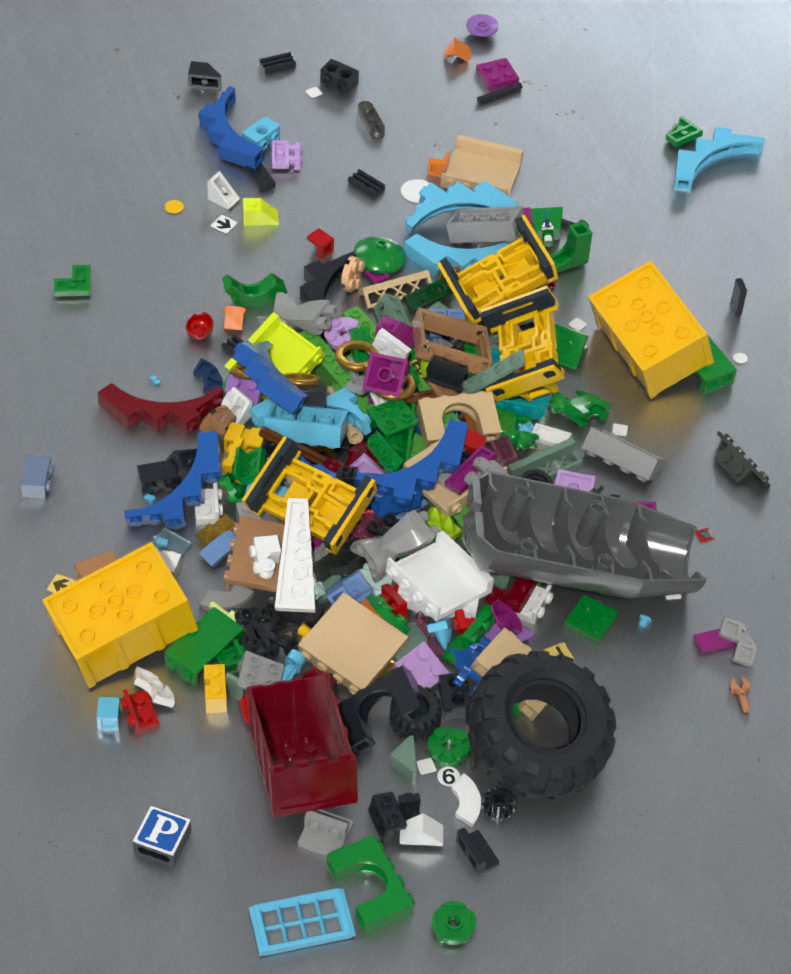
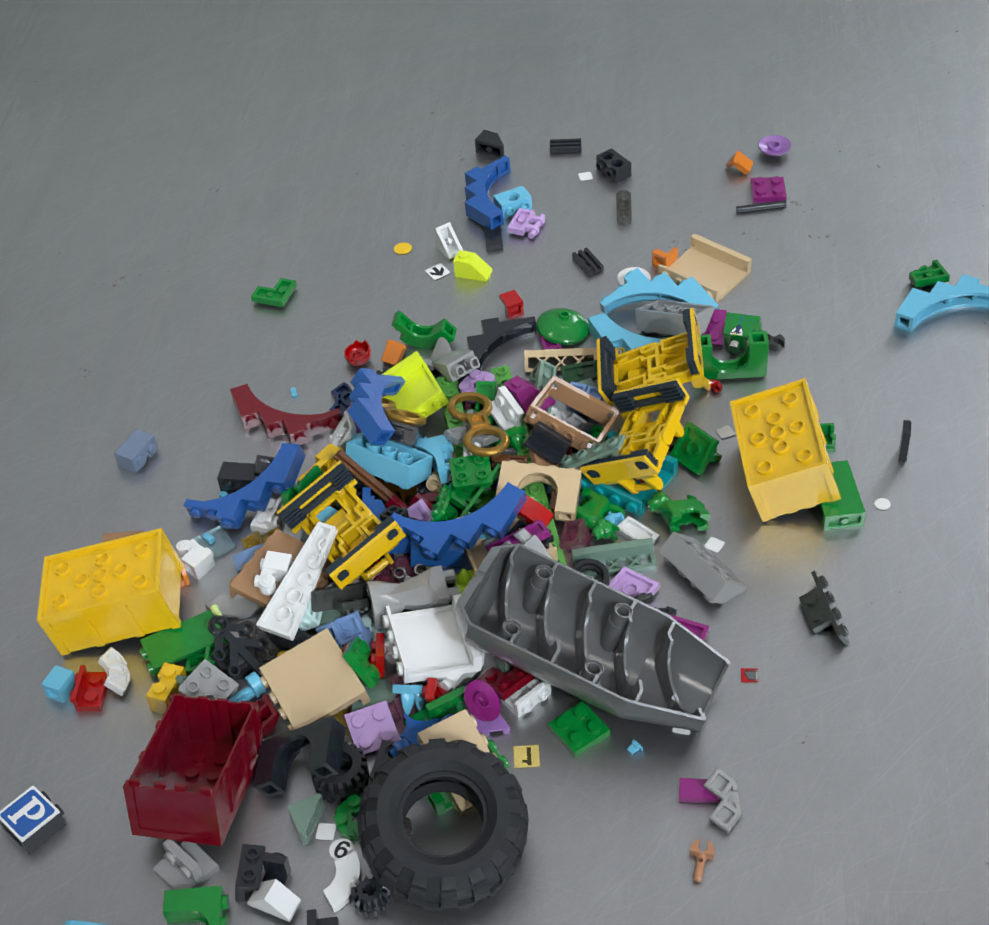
camera: 30 degrees right, 5 degrees down
medium nougat plate [199,405,235,437] -> none
light nougat plate [341,256,365,293] -> none
magenta slope [362,352,411,397] -> none

